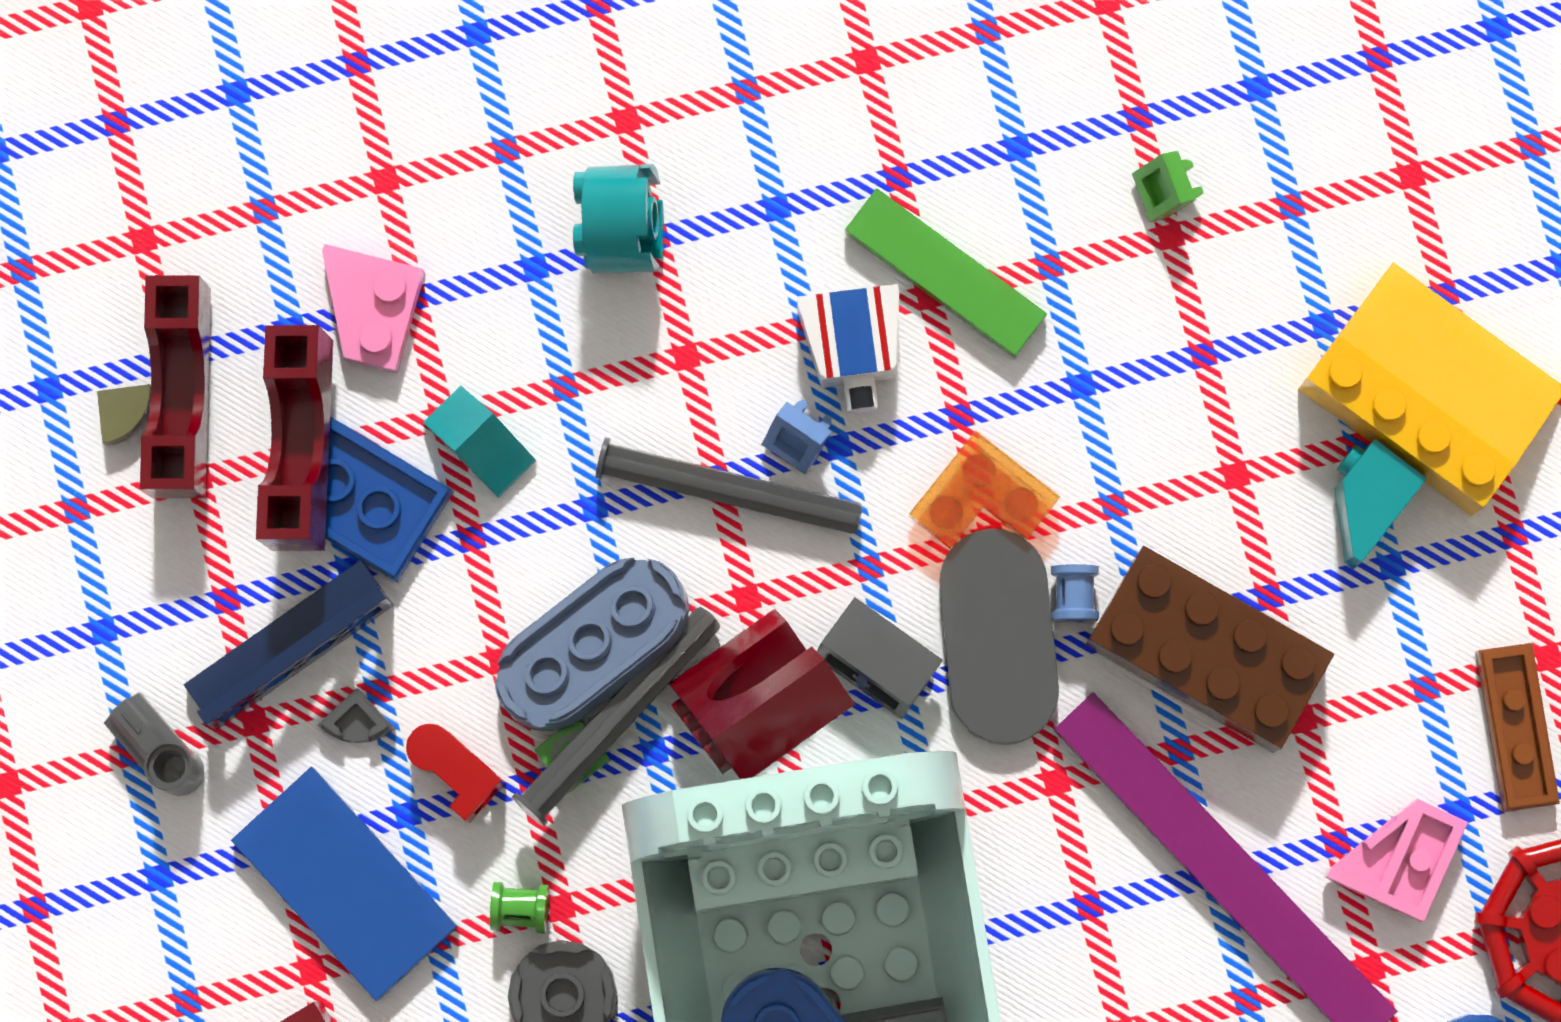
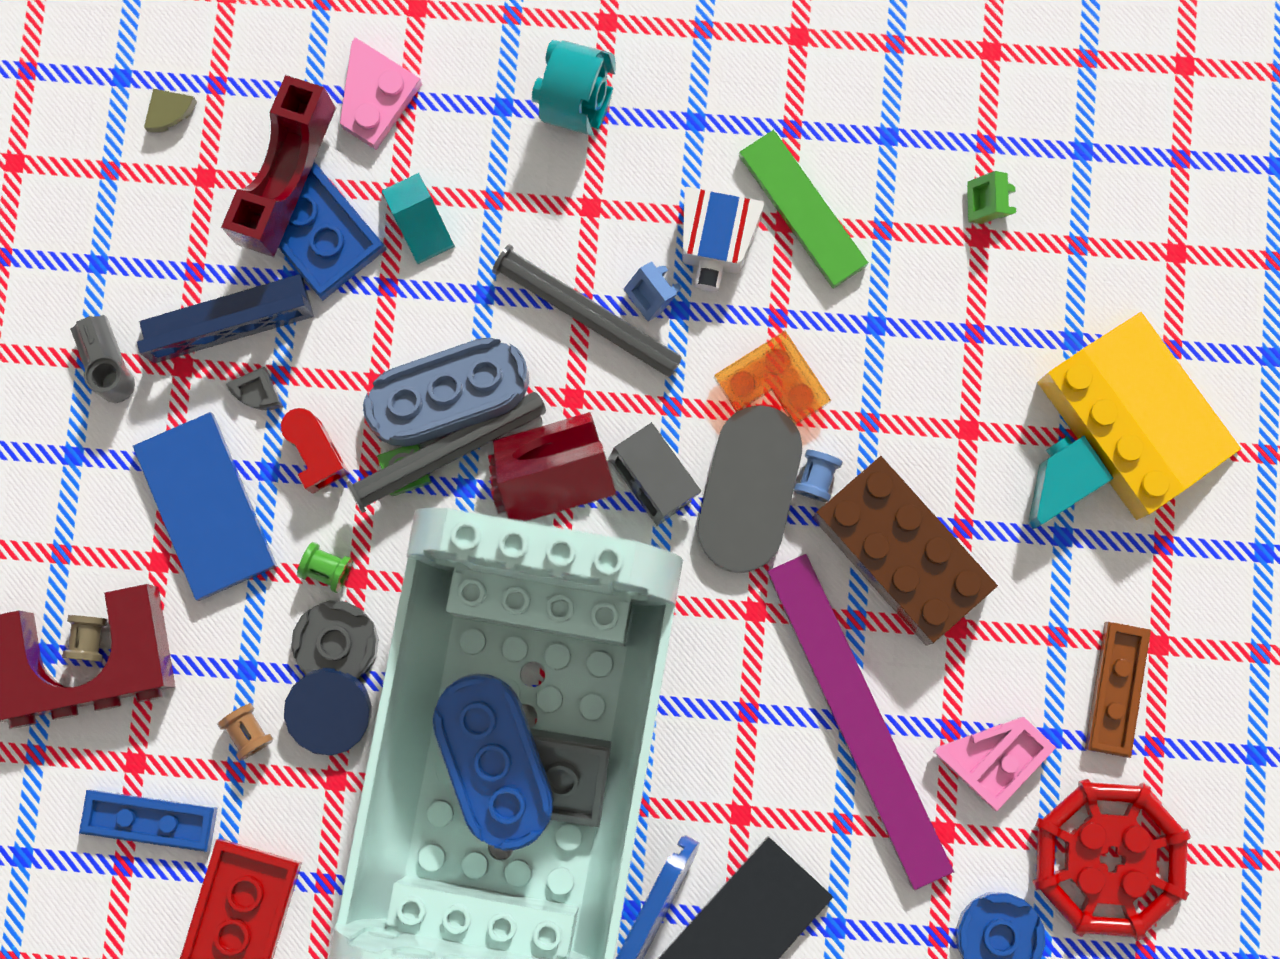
camera: 20 degrees right, 0 degrees up
dark red arch [140,275,211,498] -> none

